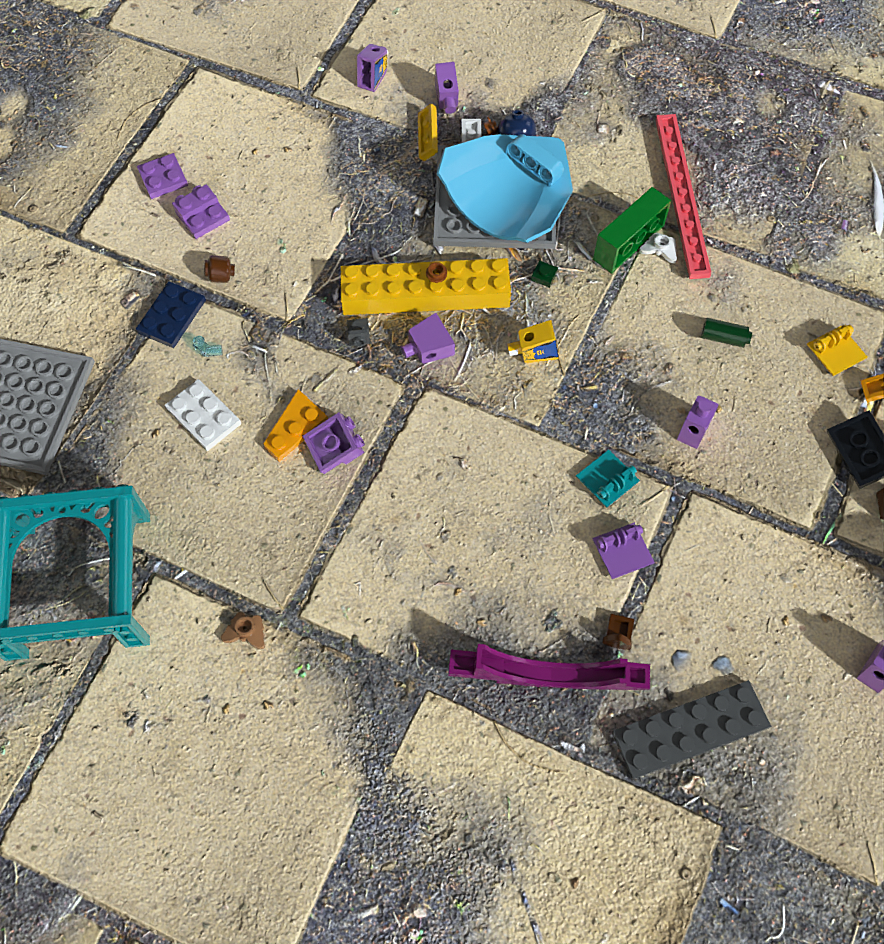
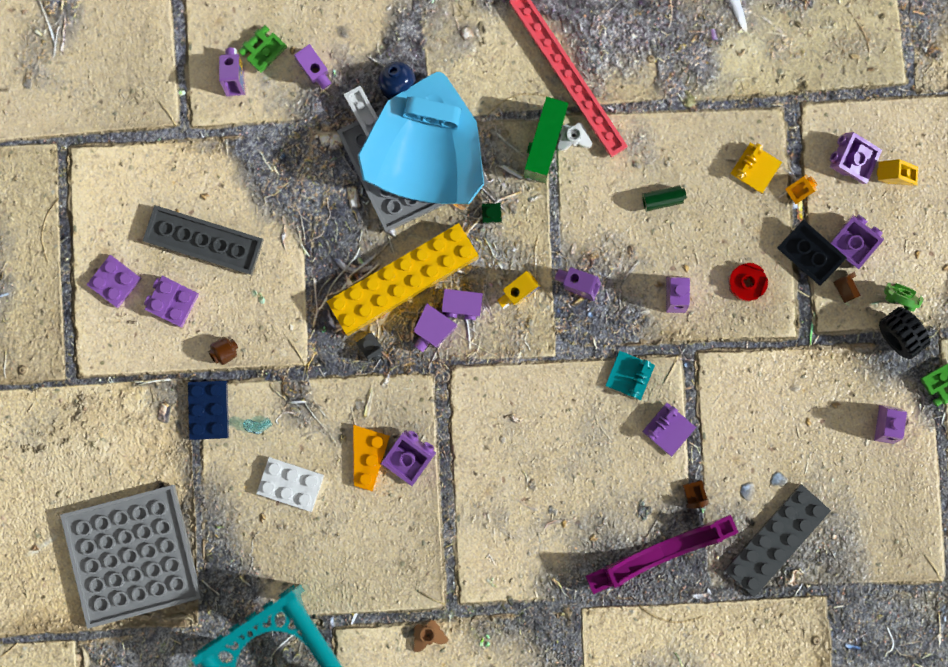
camera: 25 degrees left, 20 degrees up
yellow plate [418,103,438,161] -> none
dark orange plate [426,262,447,283] -> none
dark orange plate [483,116,498,136] -> none
none -> dark grey plate [143,205,264,276]
none -> bright green plate [238,25,287,73]
none -> medium lavender brick [442,289,483,321]
none -> medium lavender torso [555,267,601,301]
none -> red plate [729,263,768,302]

